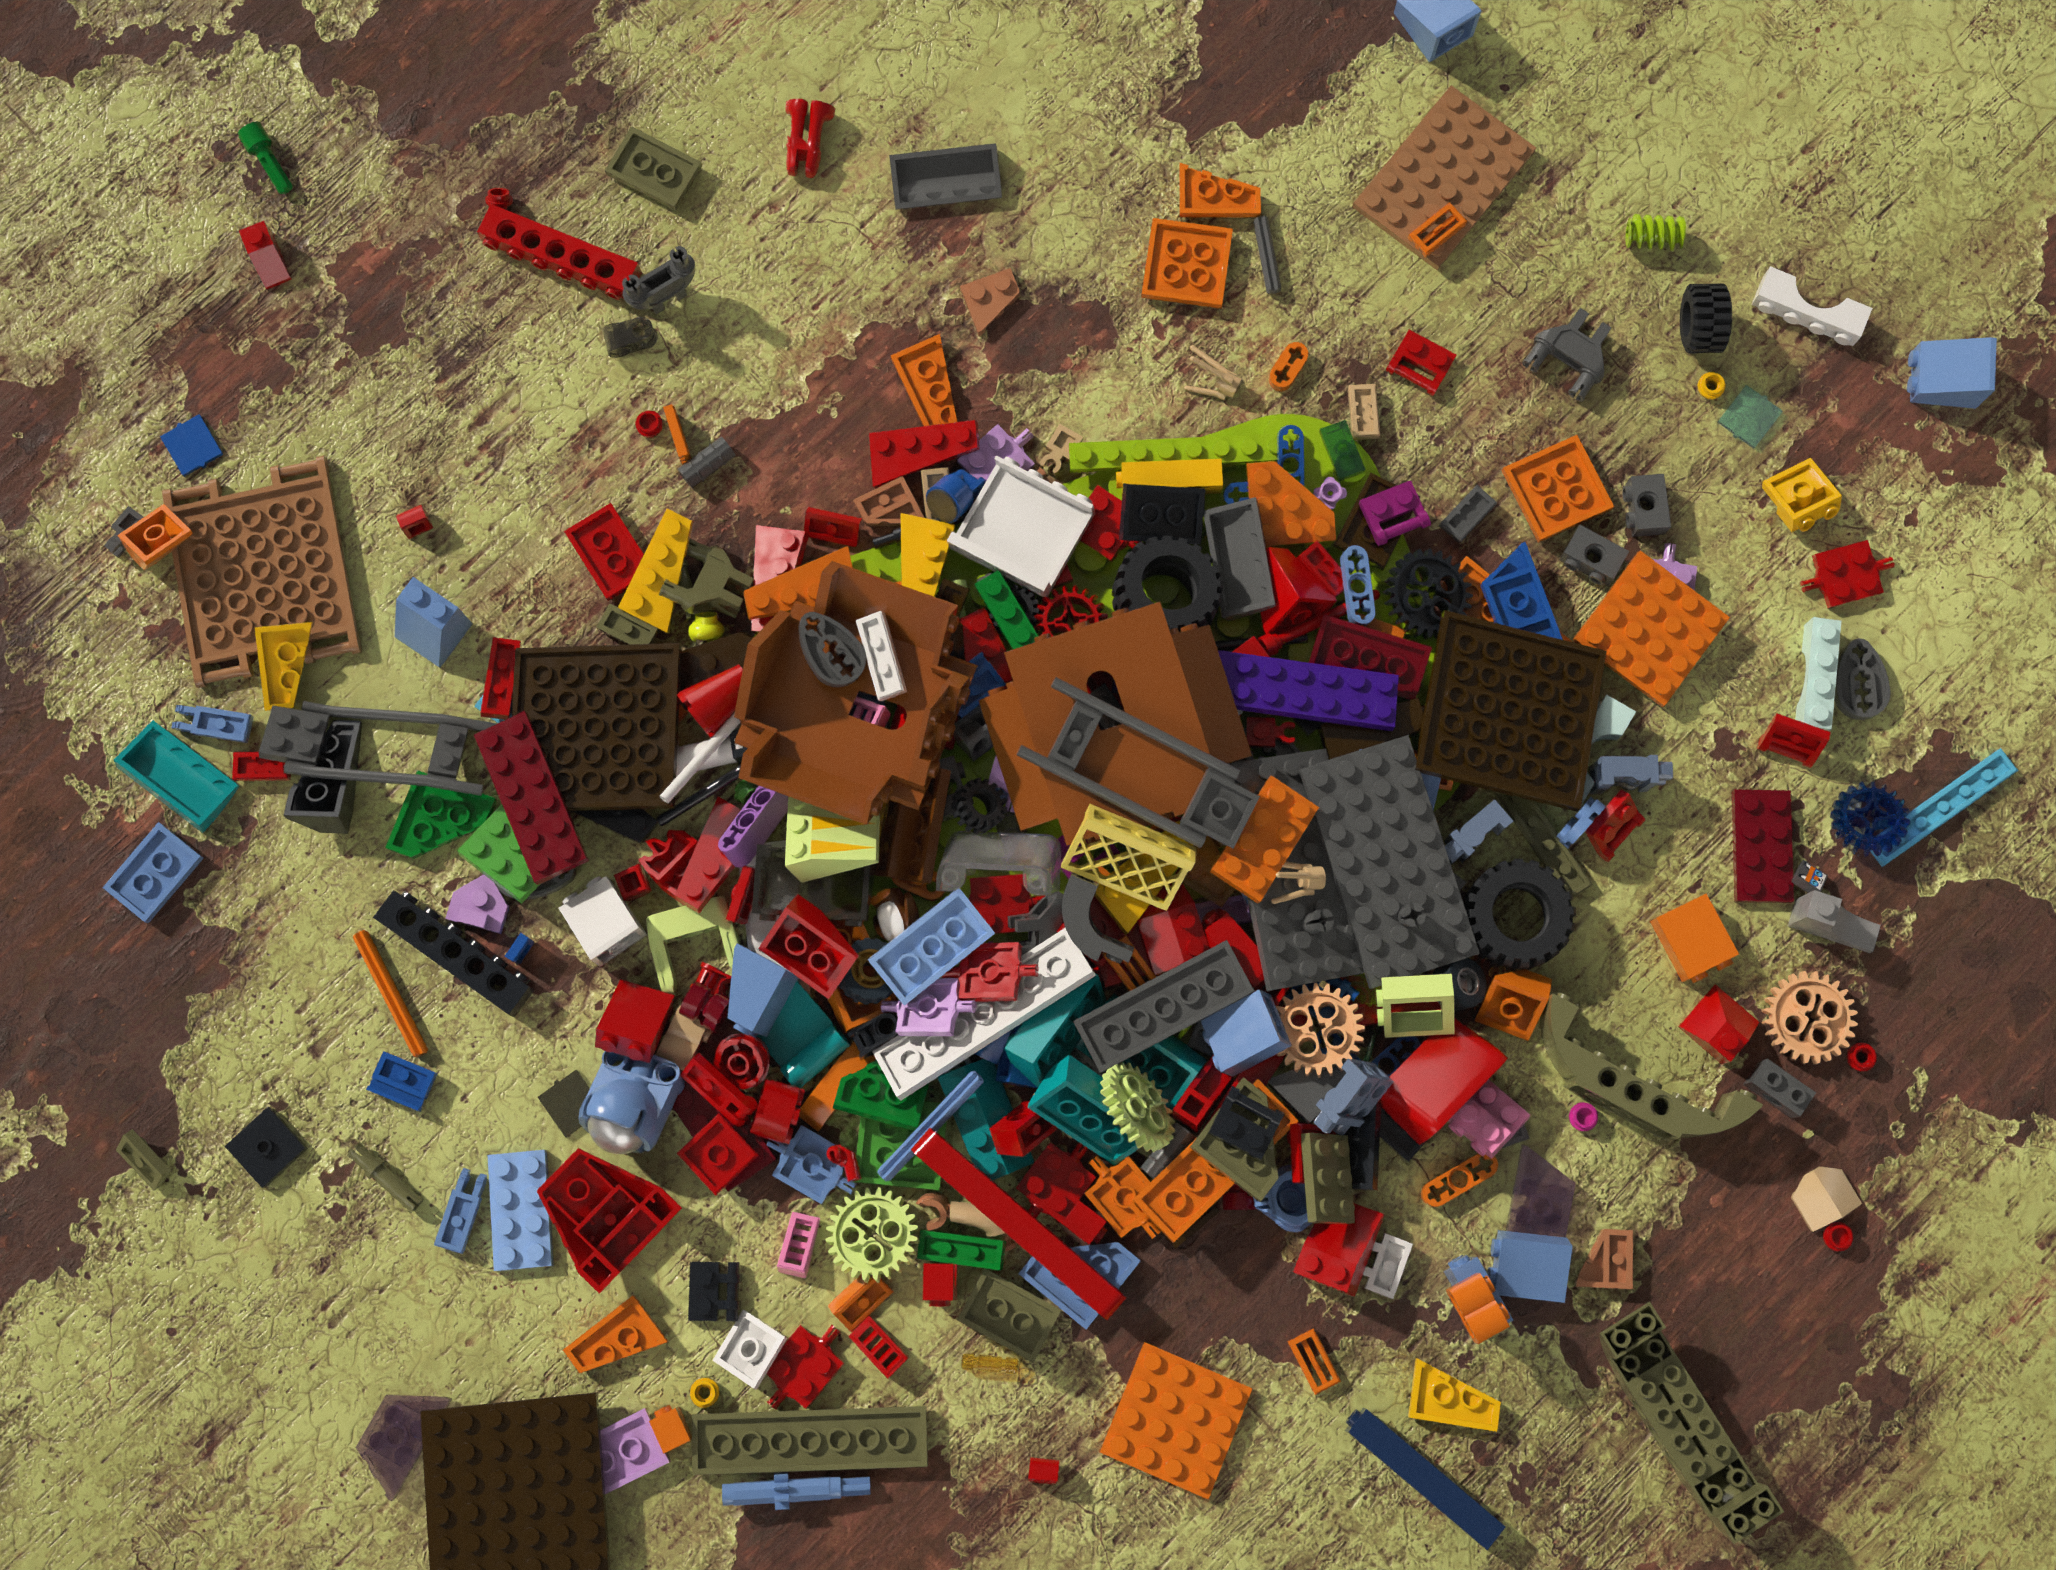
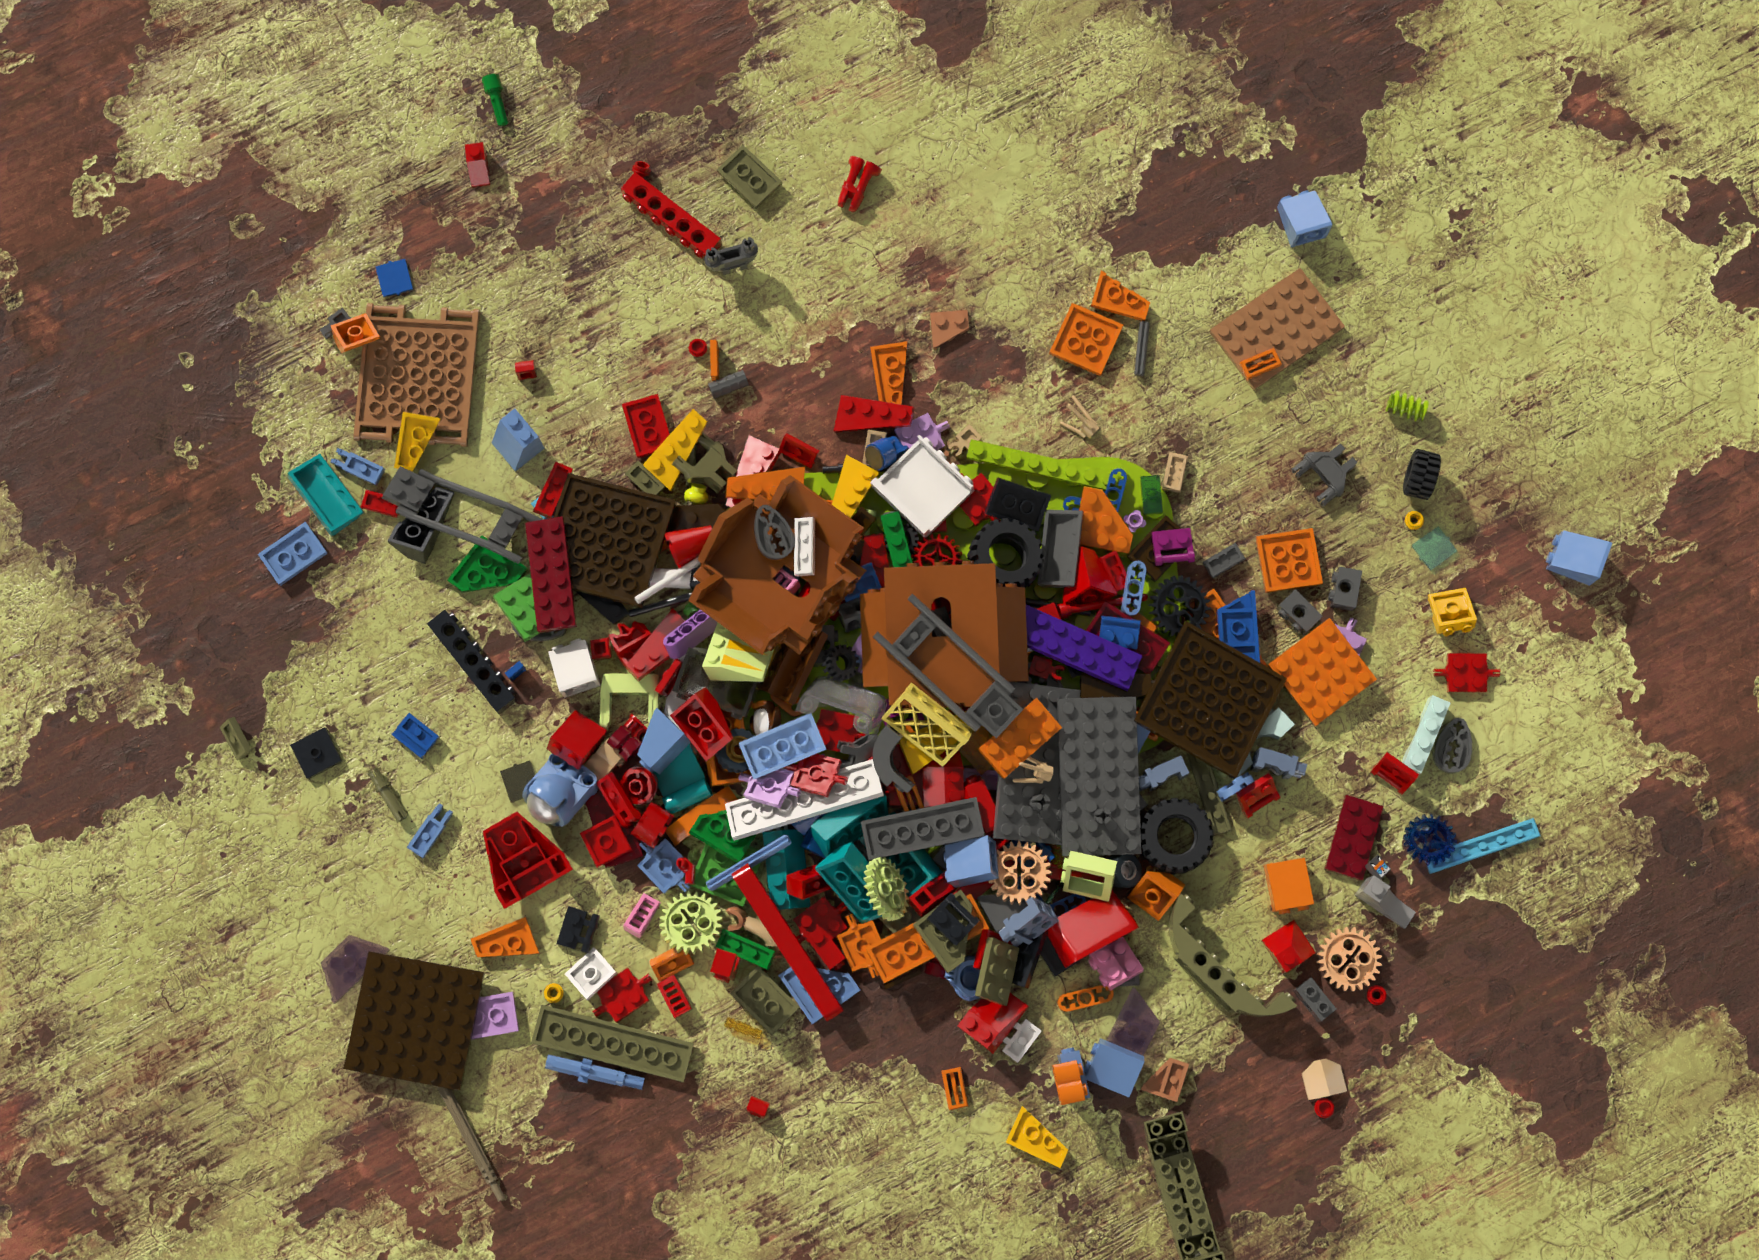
camera: 15 degrees right, 0 degrees up
orange axle [353,930,428,1058] -> none
lavender plate [445,875,509,934] -> none
light blue plate [487,1150,554,1271] -> none
clear smoke piece [602,317,658,358] -> none
orange brick [649,1405,692,1454] -> none
black piece [847,1013,898,1060] -> none
nougat wing [854,476,924,526] -> none
dark grey slope [889,143,1002,210] -> none
orange plate [1100,1342,1253,1500] -> none
yellow brick [1116,459,1223,494] -> none
dark grey axle [1141,1122,1196,1179] -> none
orange beam [1269,342,1308,392] -> none
dark blue brick [1345,1408,1506,1550] -> none
red plate [1385,329,1457,396] -> none
dark pink plate [1569,1102,1598,1131] -> none
white arch [1751,266,1873,346] -> none
none -> blue plate [1099,616,1141,649]

